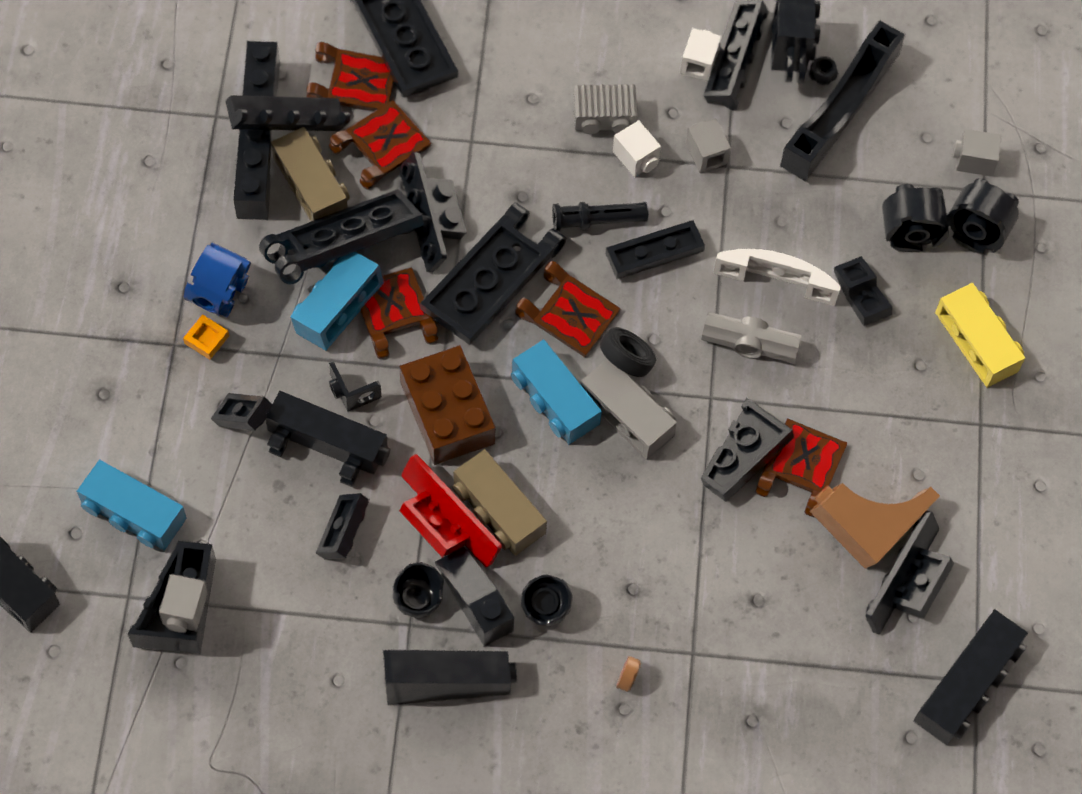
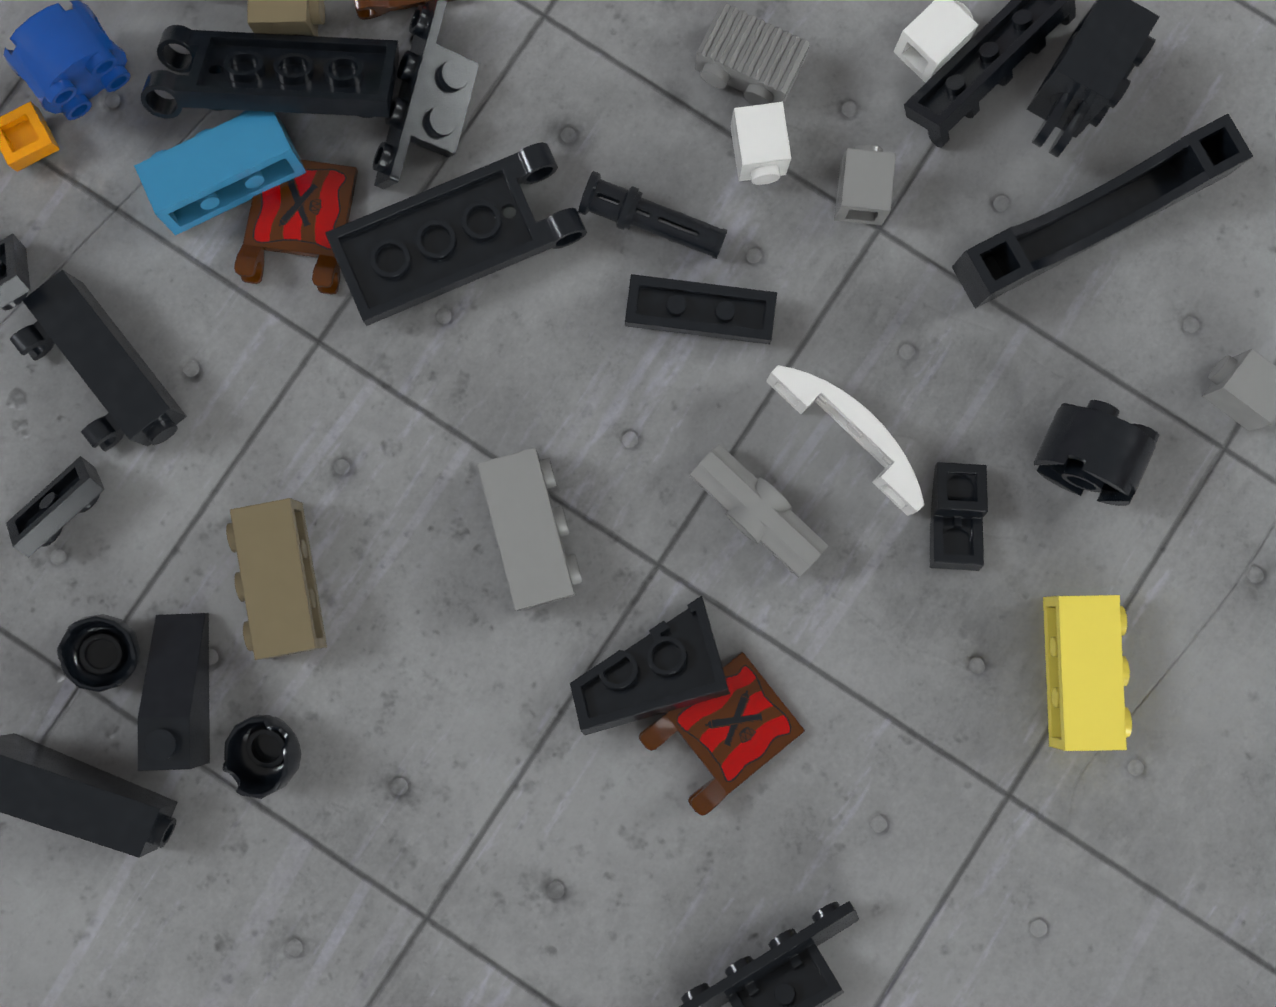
camera: 30 degrees right, 20 degrees up
black bracket [329,361,382,412] -> none
reddish brown brick [399,345,496,465] -> none
red bracket [399,454,502,567] -> none
dark azure brick [511,339,602,445] -> none
flag [515,261,621,357] -> none
black tyre [600,327,656,377] -> none
medium nougat tile [616,656,641,692] -> none
black plate [808,56,838,85] -> none
medium nougat arch [810,483,940,569] -> none
black brick [947,178,1019,253] -> none

